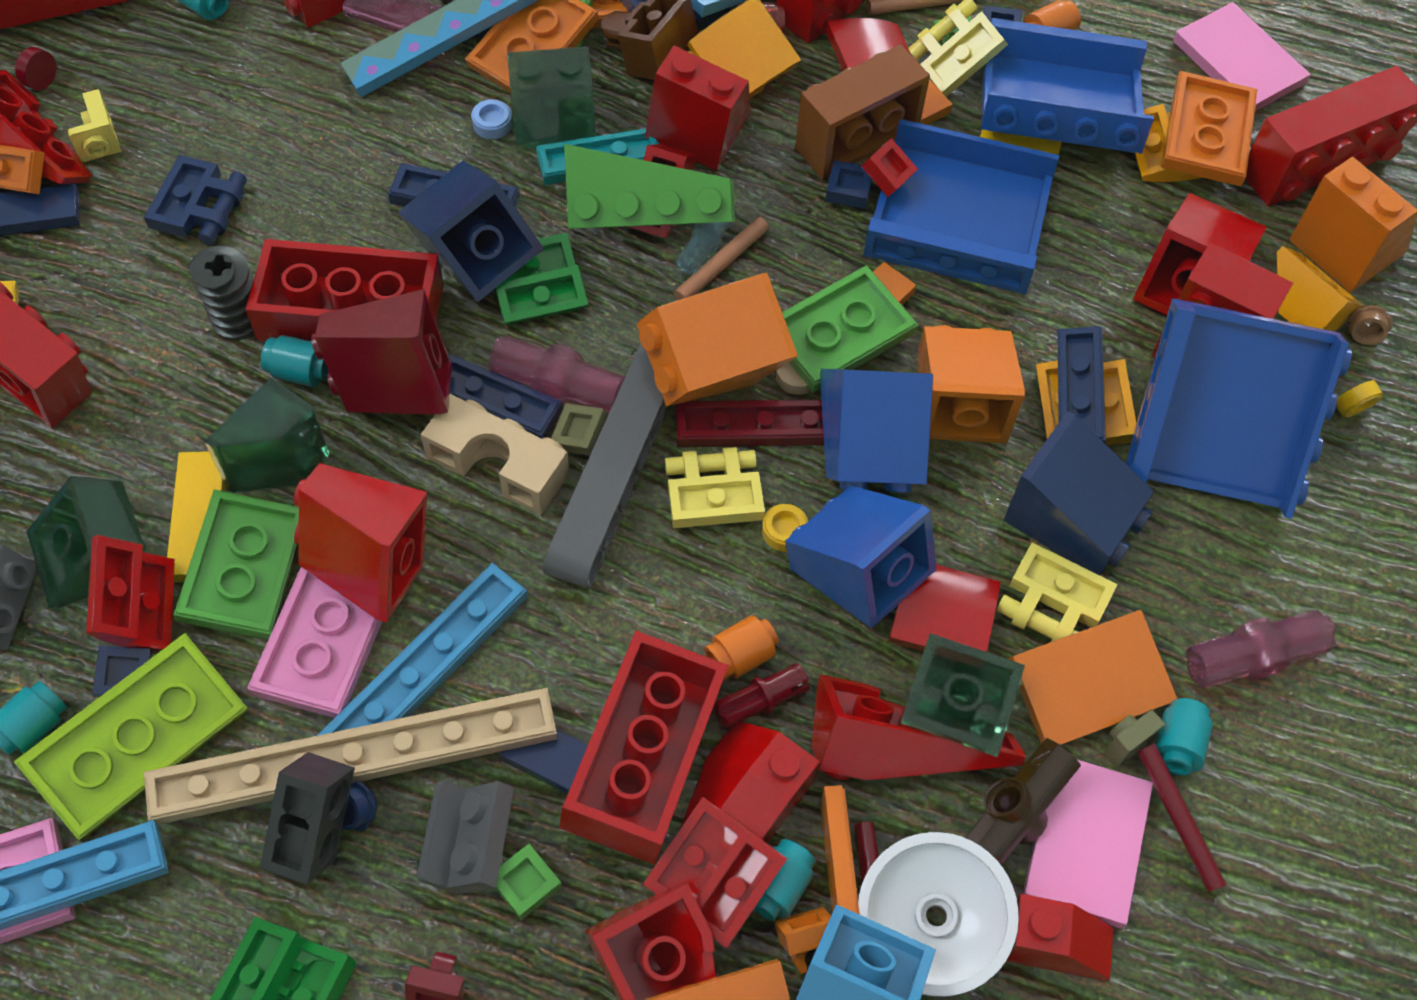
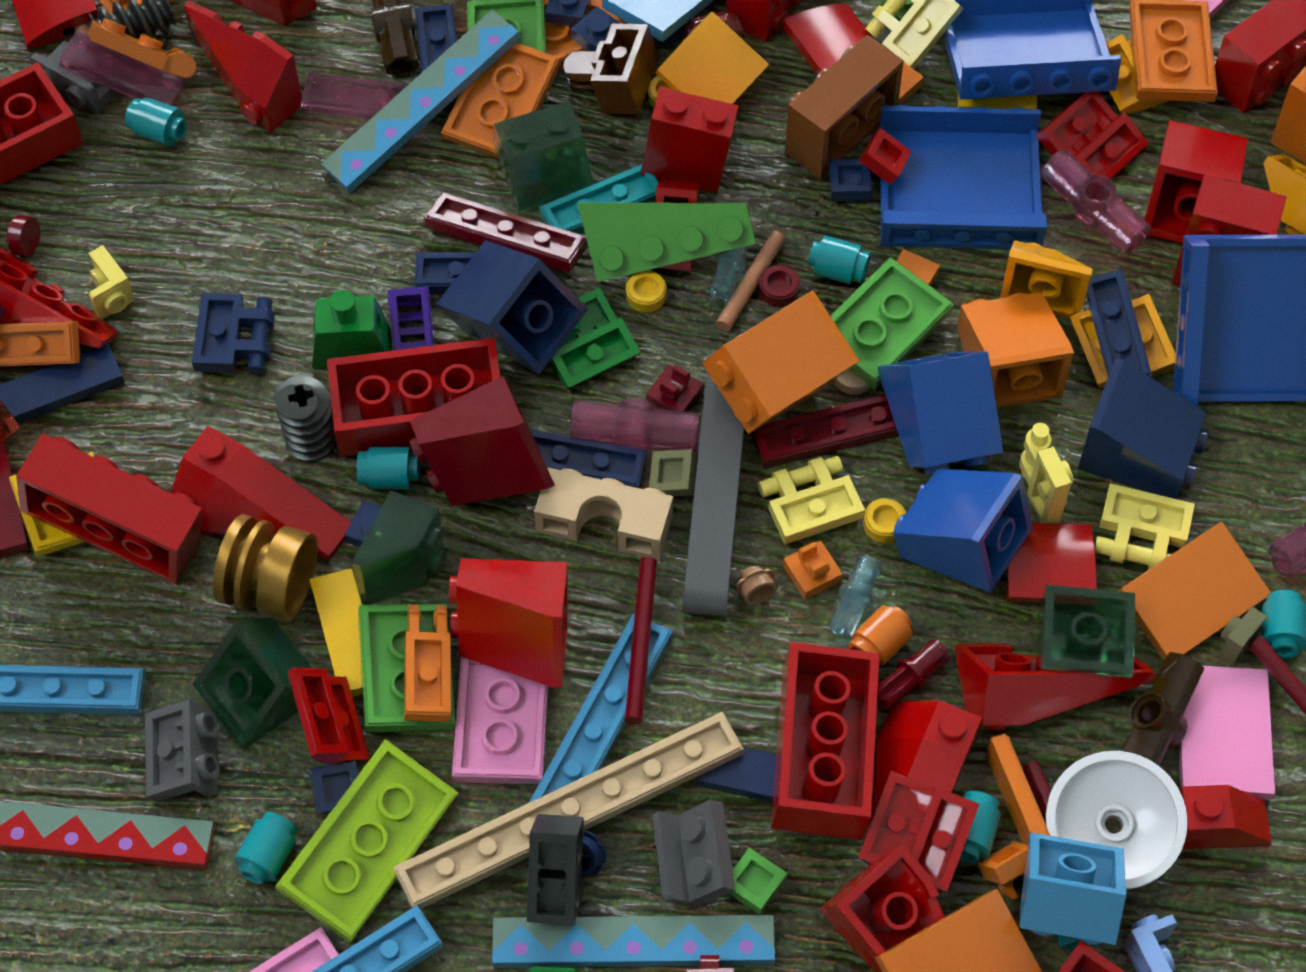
camera: 10 degrees left, 0 degrees up
light blue tile [471,99,513,139] -> none
none -> red wedge [170,426,351,560]
none -> pearl gold wheel [213,514,318,622]
none -> green torso [312,290,391,369]
none -> dark purple slope [387,286,434,351]
none -> orange hinge [404,604,451,722]
none -> dark red tile [424,193,588,273]
none -> tile [492,915,775,968]
none -> dark red bar [624,557,657,724]
none -> yellow tile [626,271,666,313]
none -> dark red tile [646,365,704,422]
none -> medium nougat plate [735,566,777,605]
none -> dark red tile [759,265,800,307]
none -> orange tile [783,540,843,600]
none -> teal brick [808,235,871,285]
none -> clear light blue axle [830,555,882,638]
none -> light orange slope [1000,240,1093,319]
none -> light yellow plate [1019,423,1073,524]
none -> red slope [1035,92,1149,191]
none -> clear pink piece [1040,150,1151,253]

